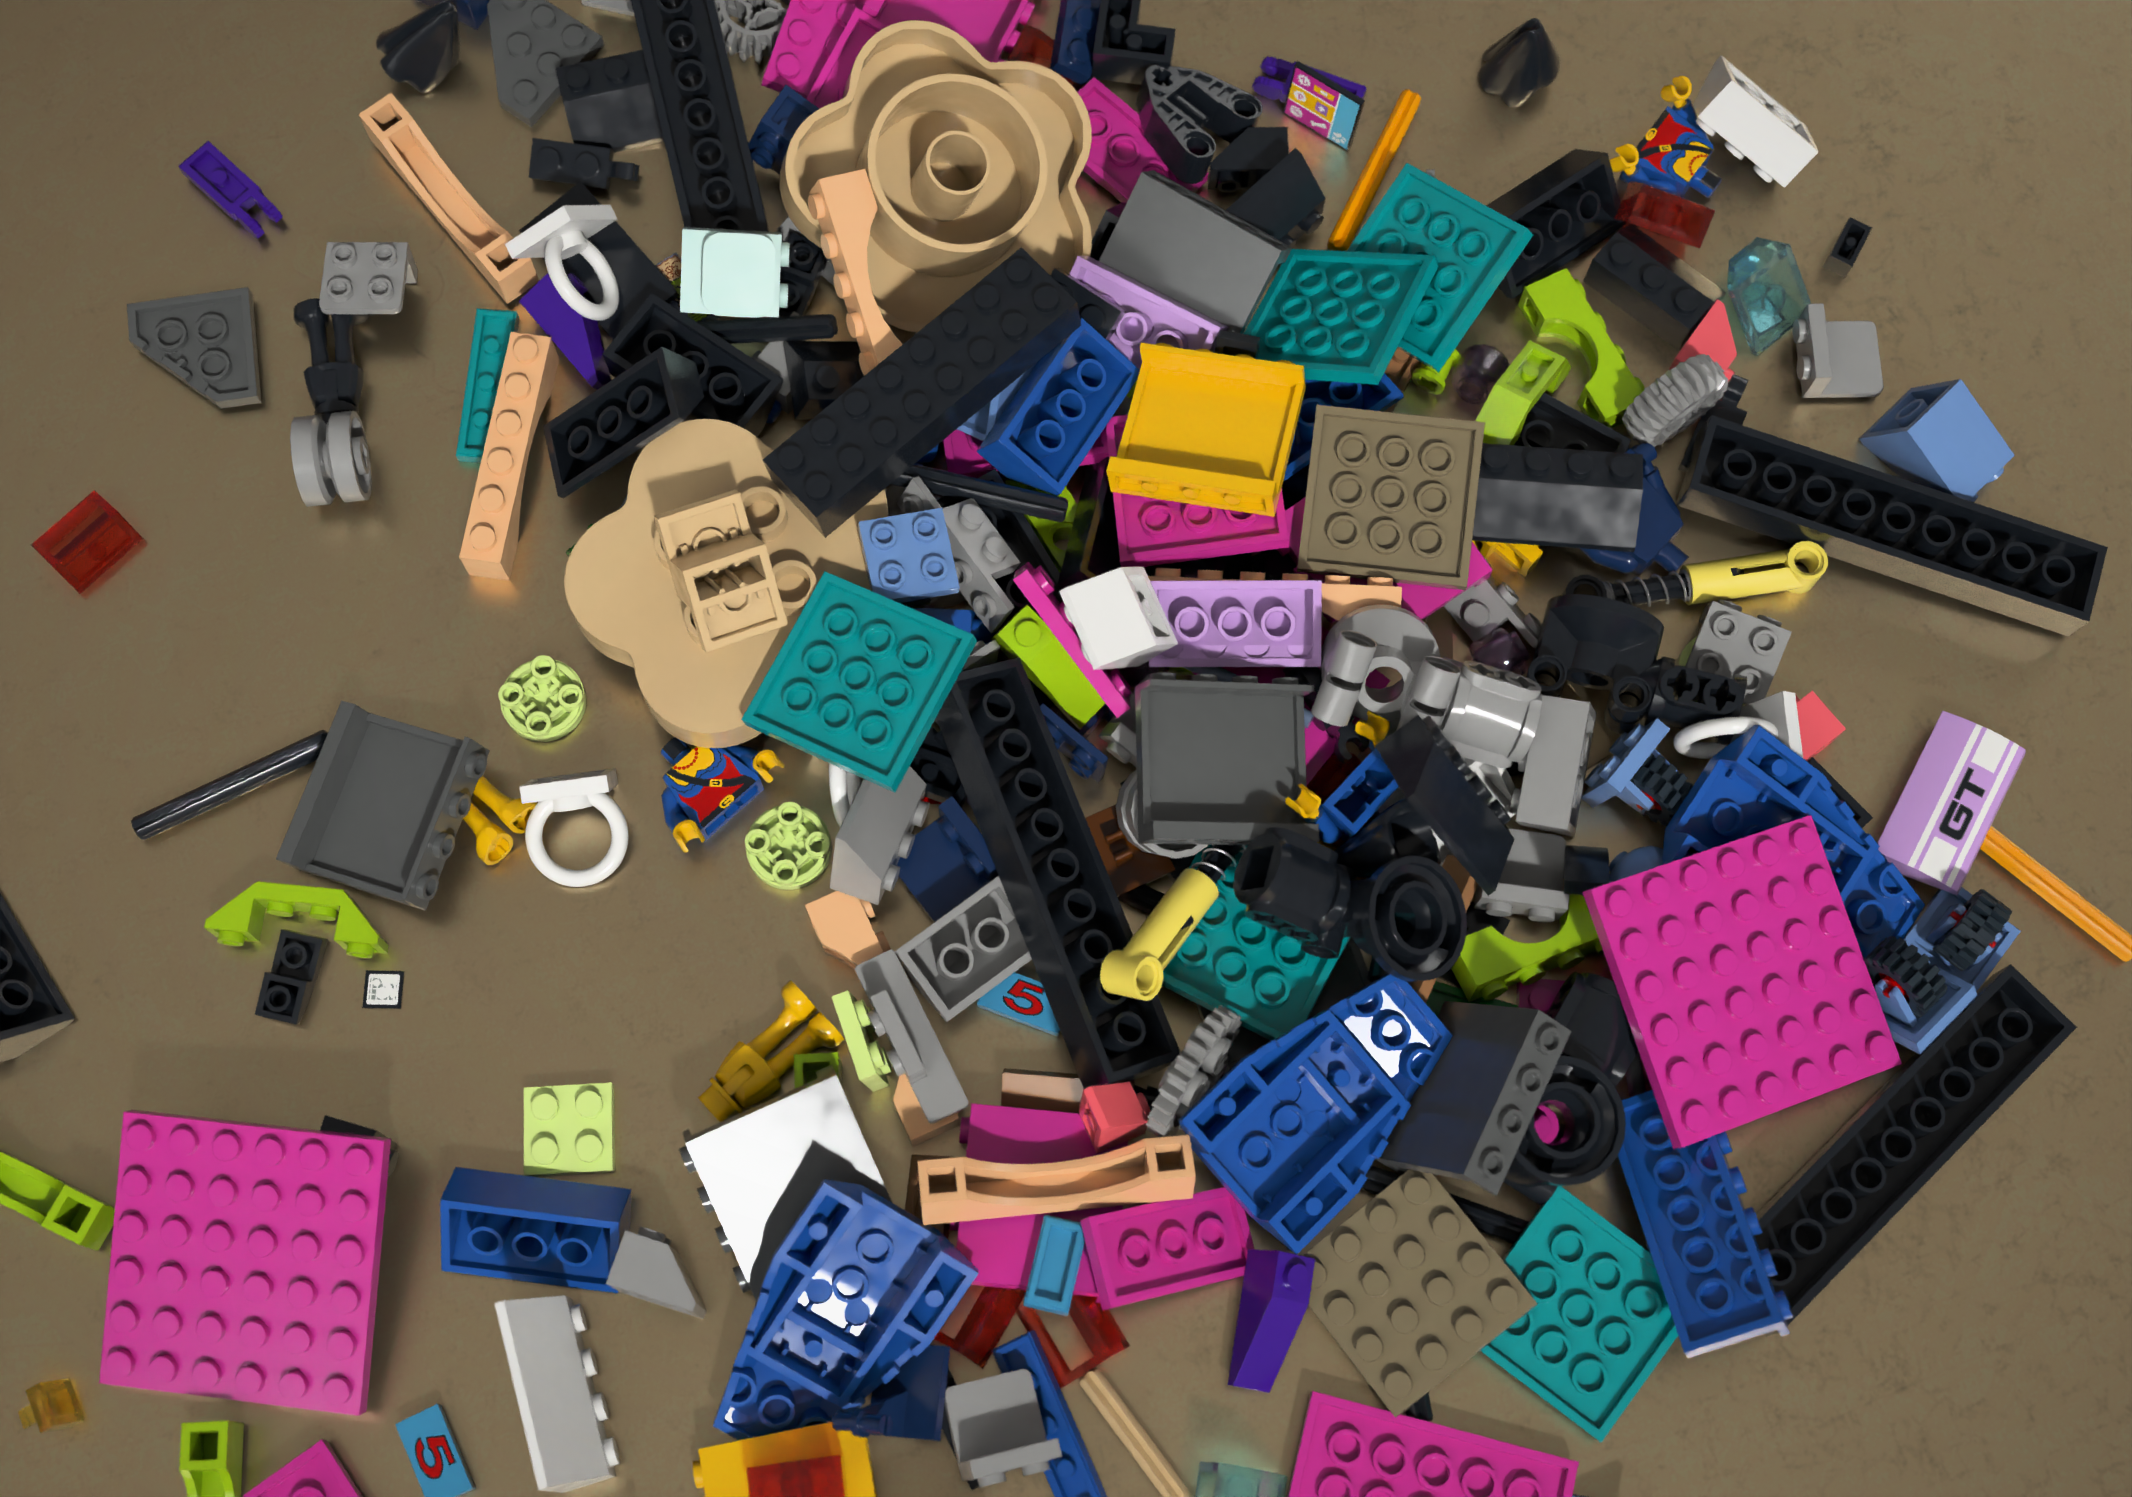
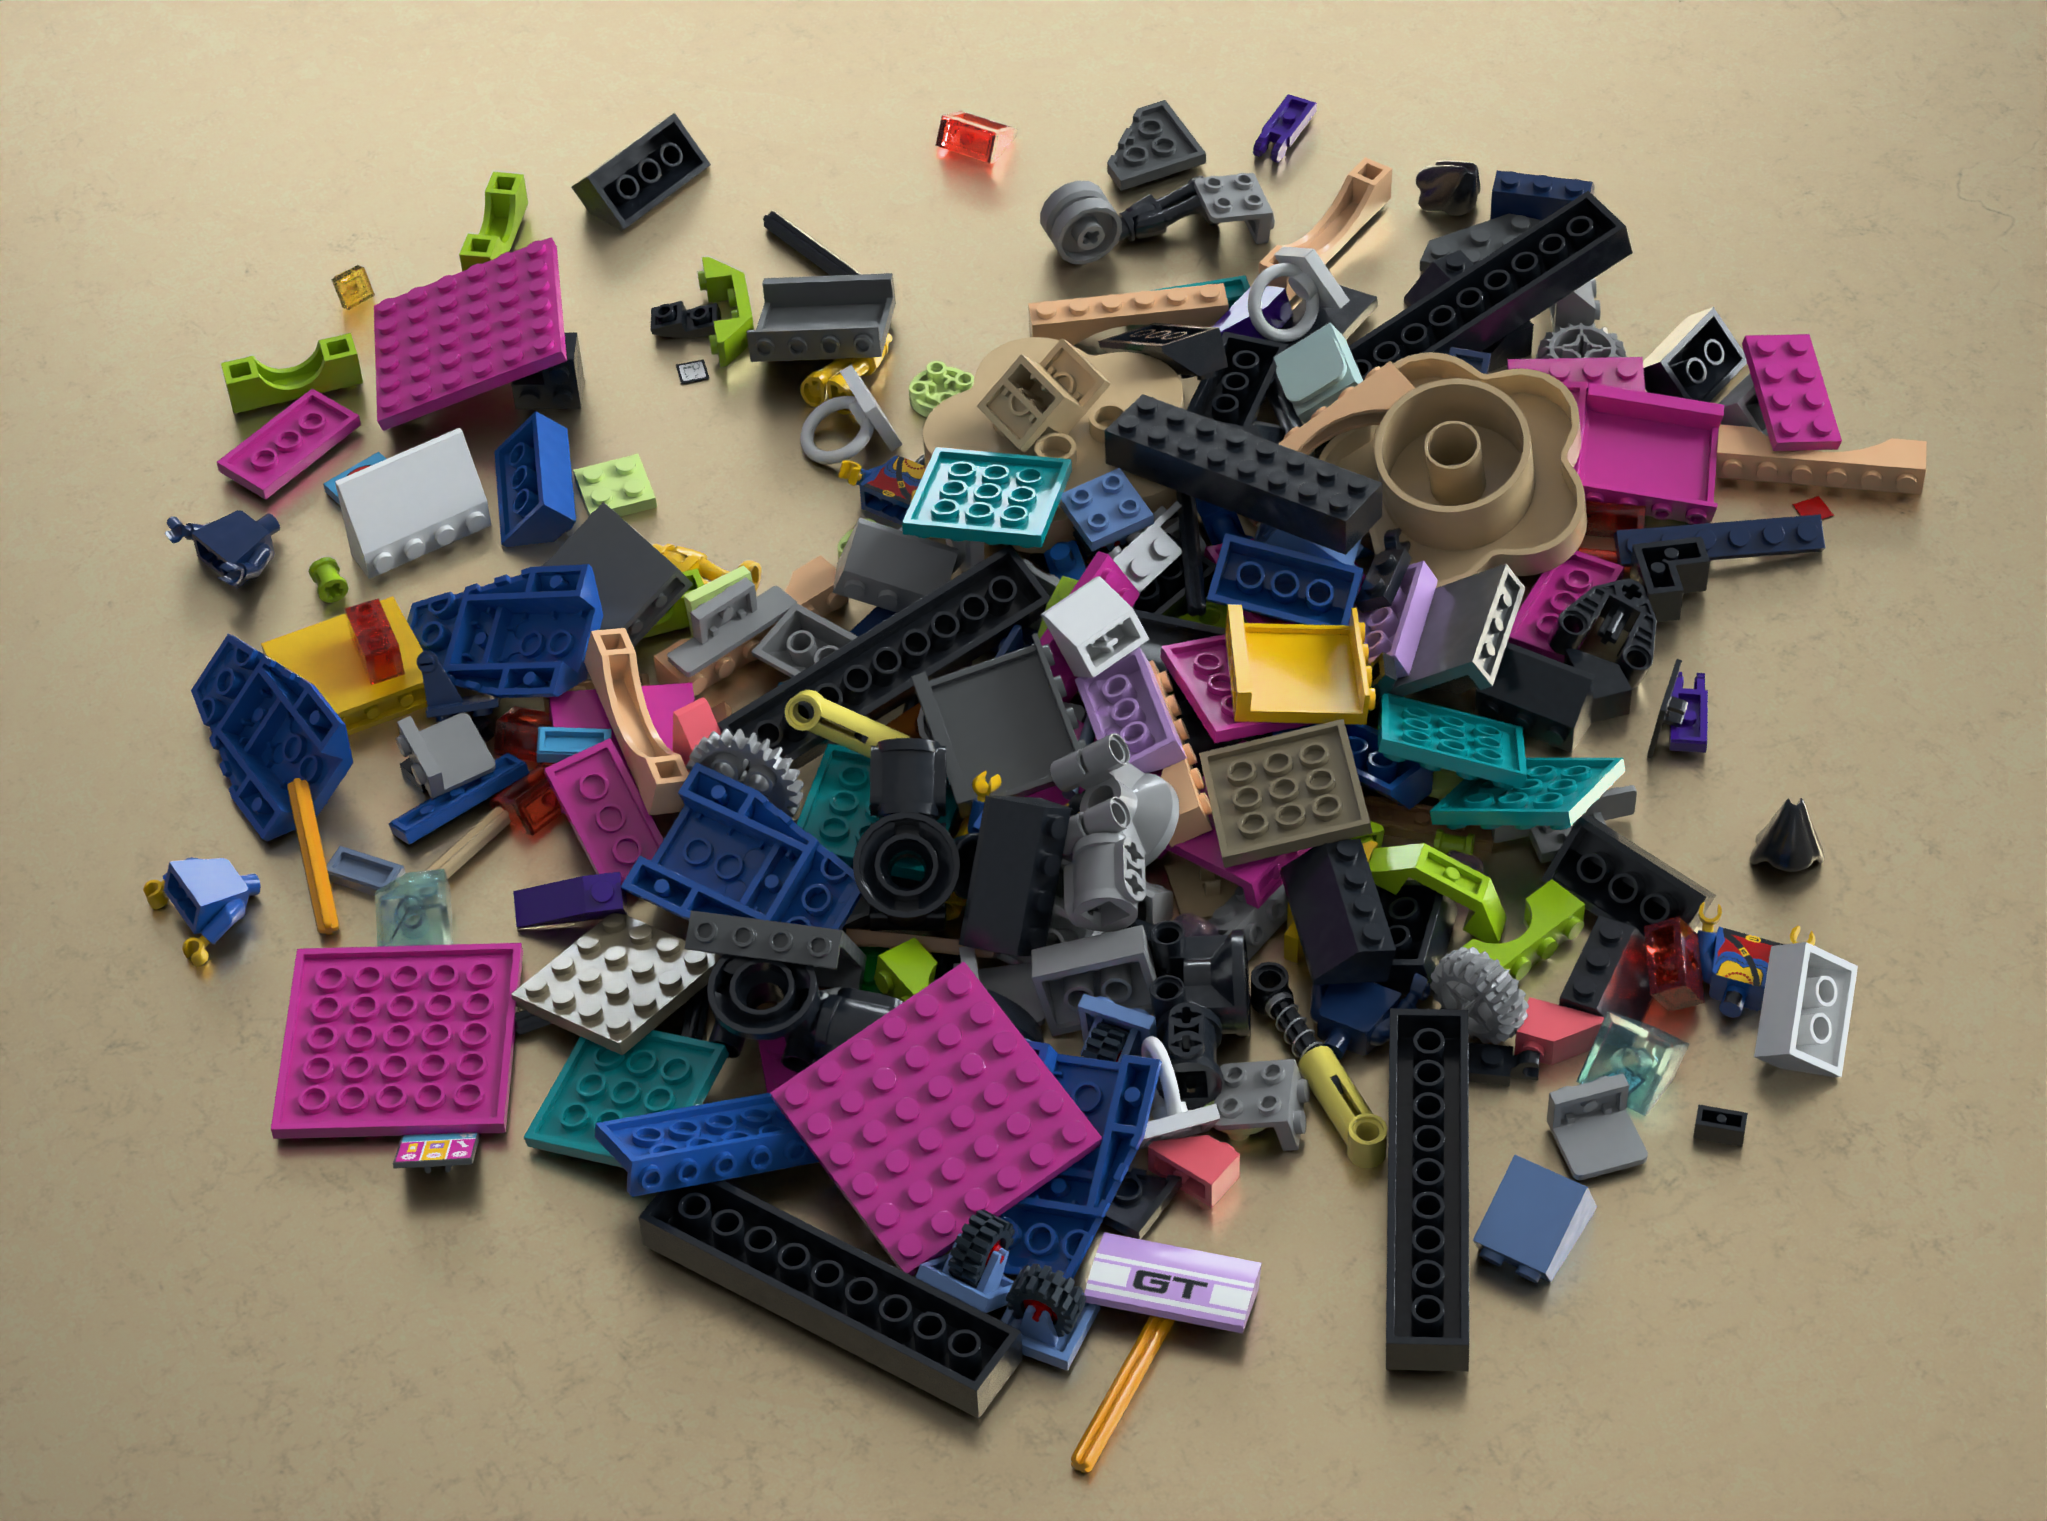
camera: 80 degrees right, 25 degrees down
black plate [528,138,640,189] -> none
light grey slope [606,1227,706,1320] -> none
light orange axle [1327,89,1421,251] -> none

